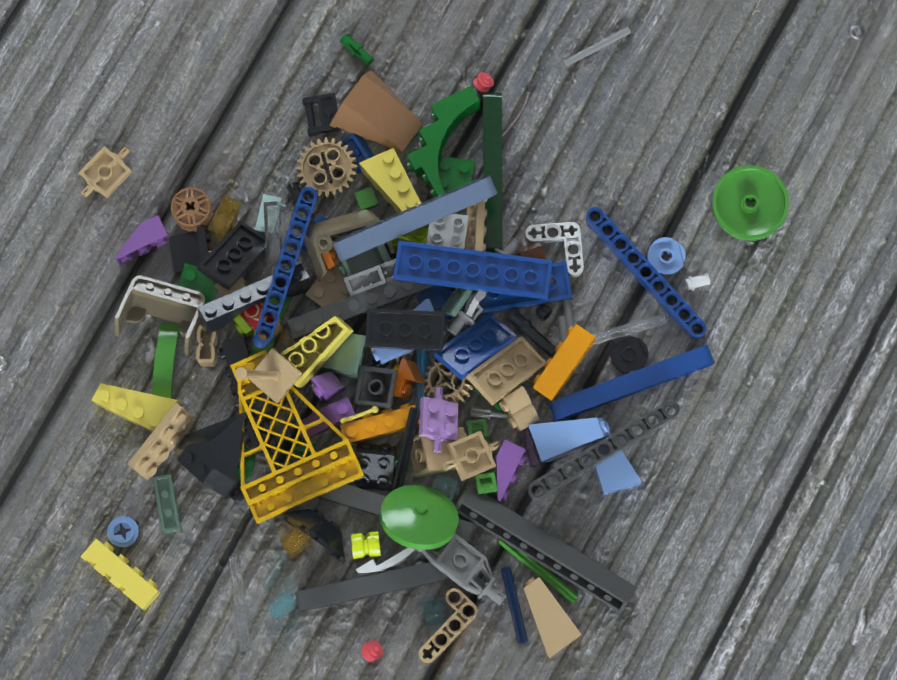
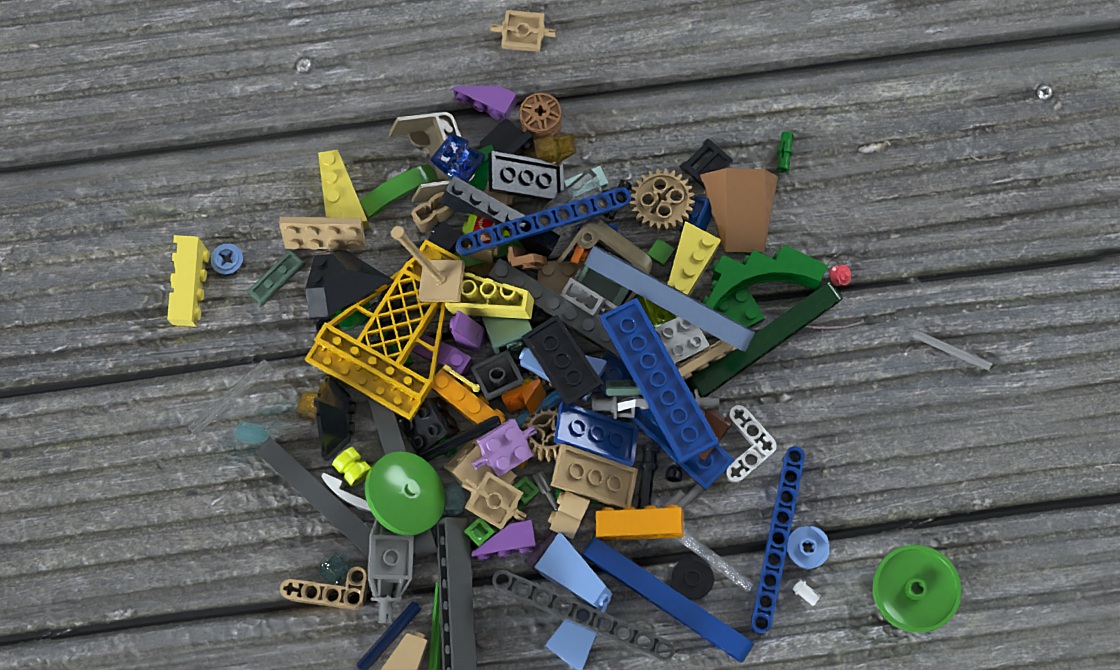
camera: 55 degrees right, 5 degrees down
coral wheel [361,640,383,662] -> none
none -> clear blue slope [431,132,485,183]
none -> medium nougat bracket [507,246,548,271]

